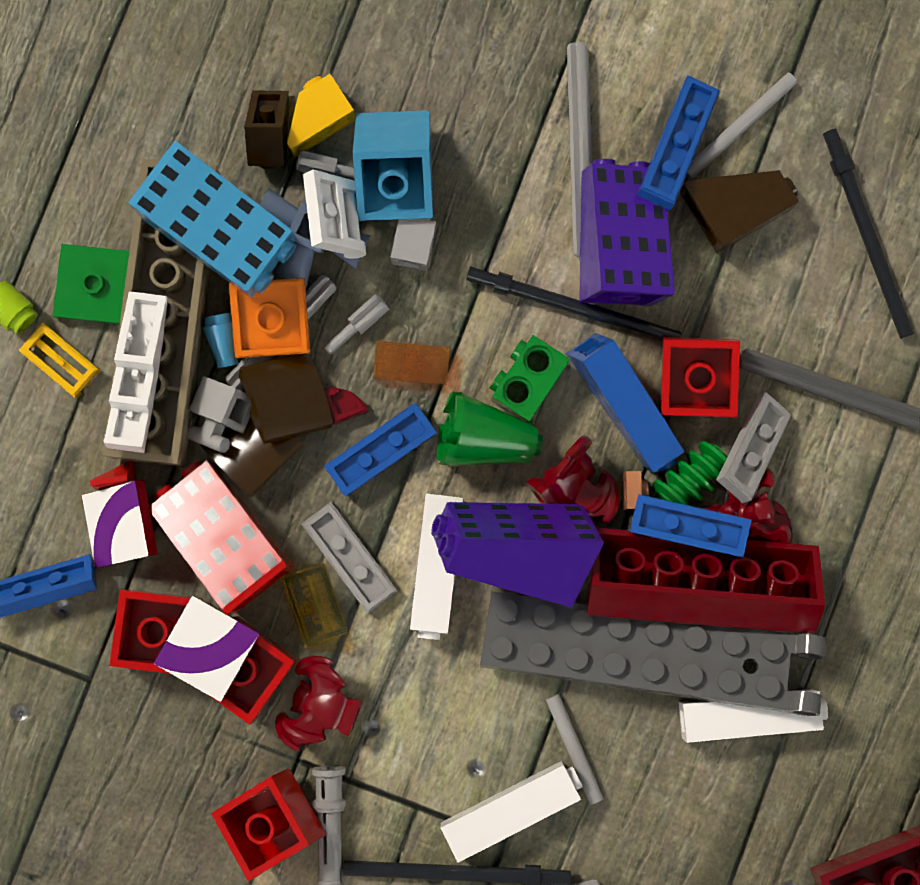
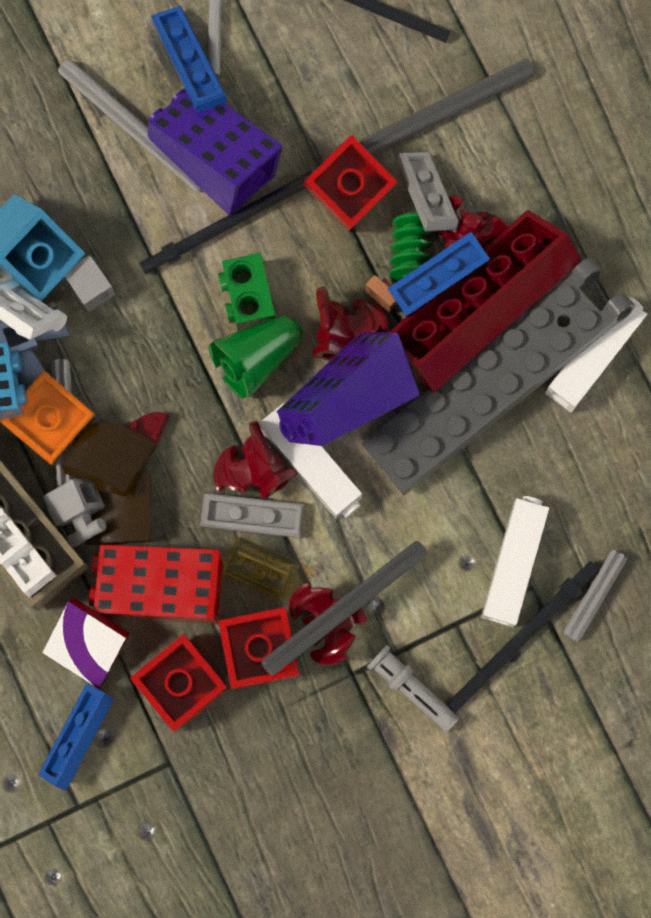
camera: 45 degrees left, 5 degrees down
red slope [90,461,137,490] -> none
tile [154,596,261,702] -> none
dark azure cone [202,313,239,368] -> none
red brick [211,768,326,882] -> none
light grey axle [324,294,390,354] -> none
blue plate [324,402,437,497] -> none
clear orange plate [373,341,450,385] -> none
light grey bar [545,694,604,805] -> none
blue slope [565,333,685,473] -> none
dark brown slope [680,170,799,253] -> none
none -> dark red animal [213,420,298,499]
none -> dark grey axle [262,541,427,676]

